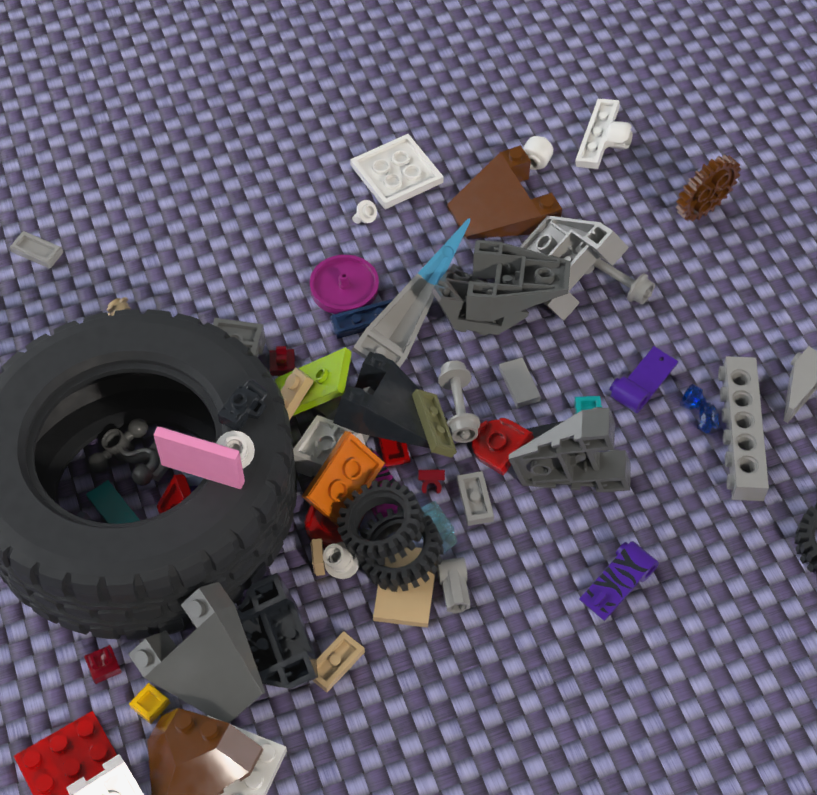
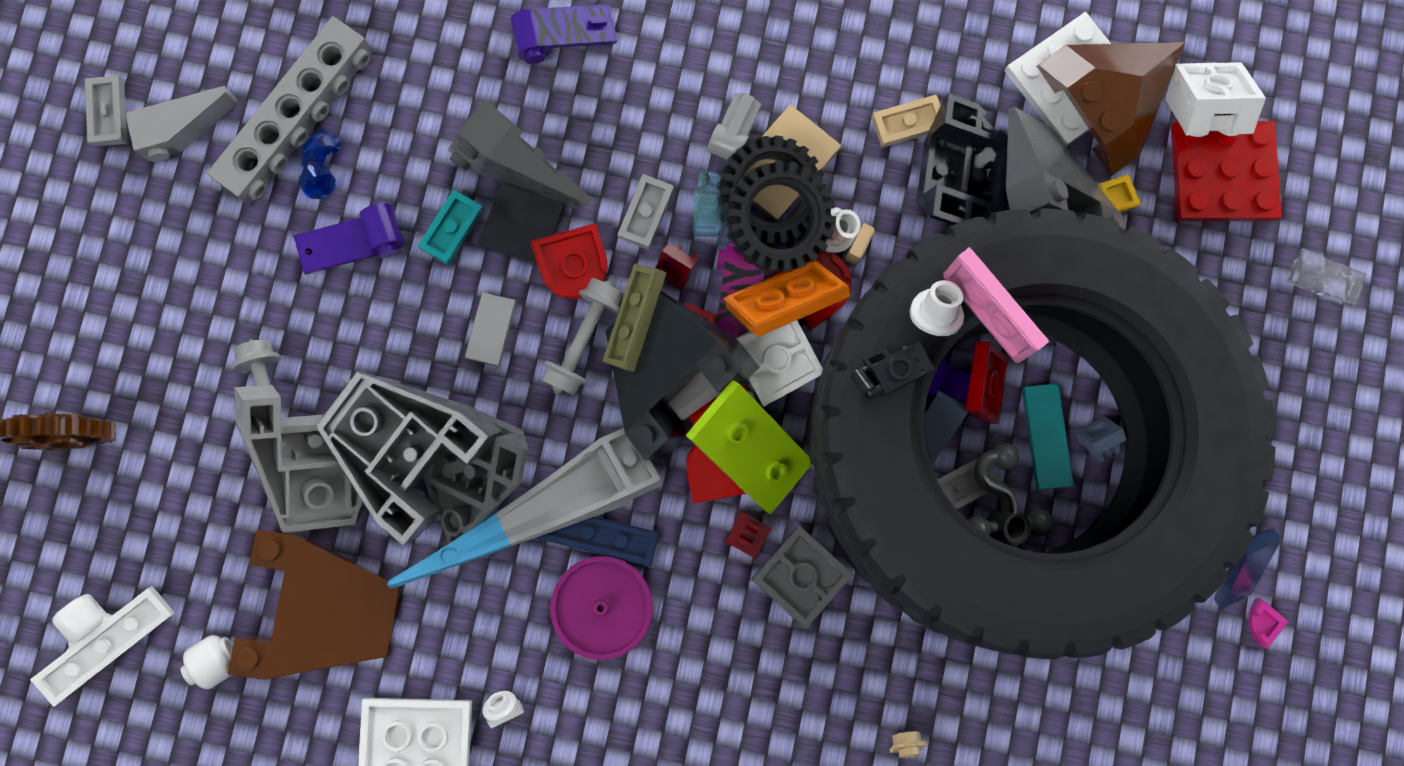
camera: 150 degrees left, 25 degrees up
tan plate [281,367,314,420] -> none

